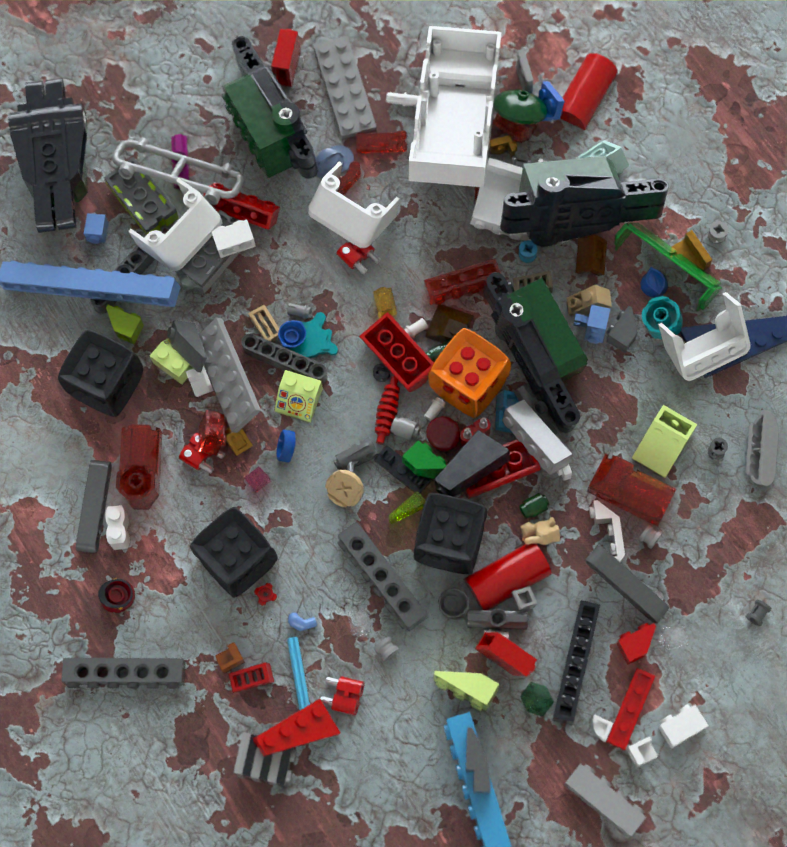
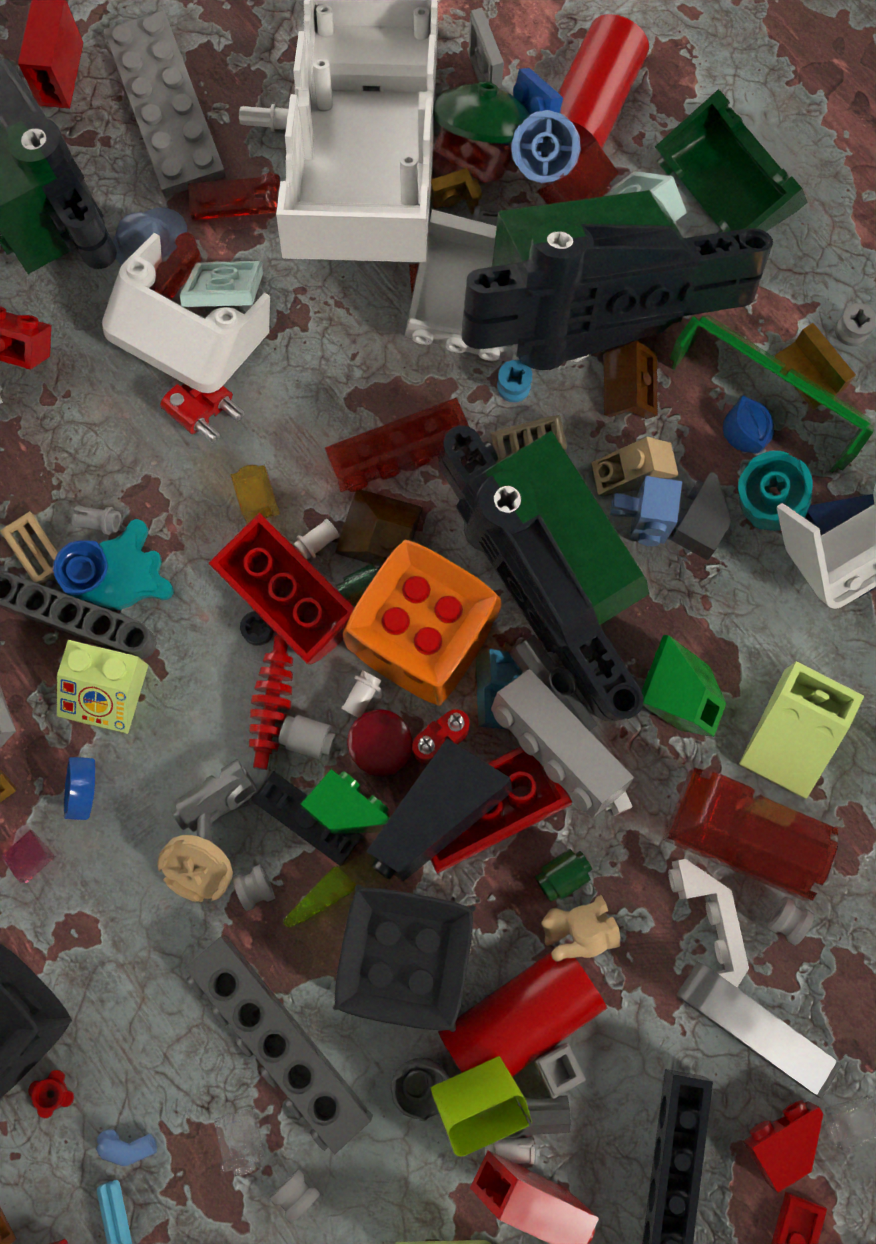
camera: 10 degrees left, 5 degrees up
none -> light aqua tile [180,261,263,307]
none -> light grey wheel [232,864,275,911]
none -> lime piece [430,1056,532,1156]
none -> light blue cylinder [511,110,581,183]
none -> clear red brick [537,141,619,204]
none -> green slope [641,635,726,737]
none -> dark green windscreen [655,89,808,233]

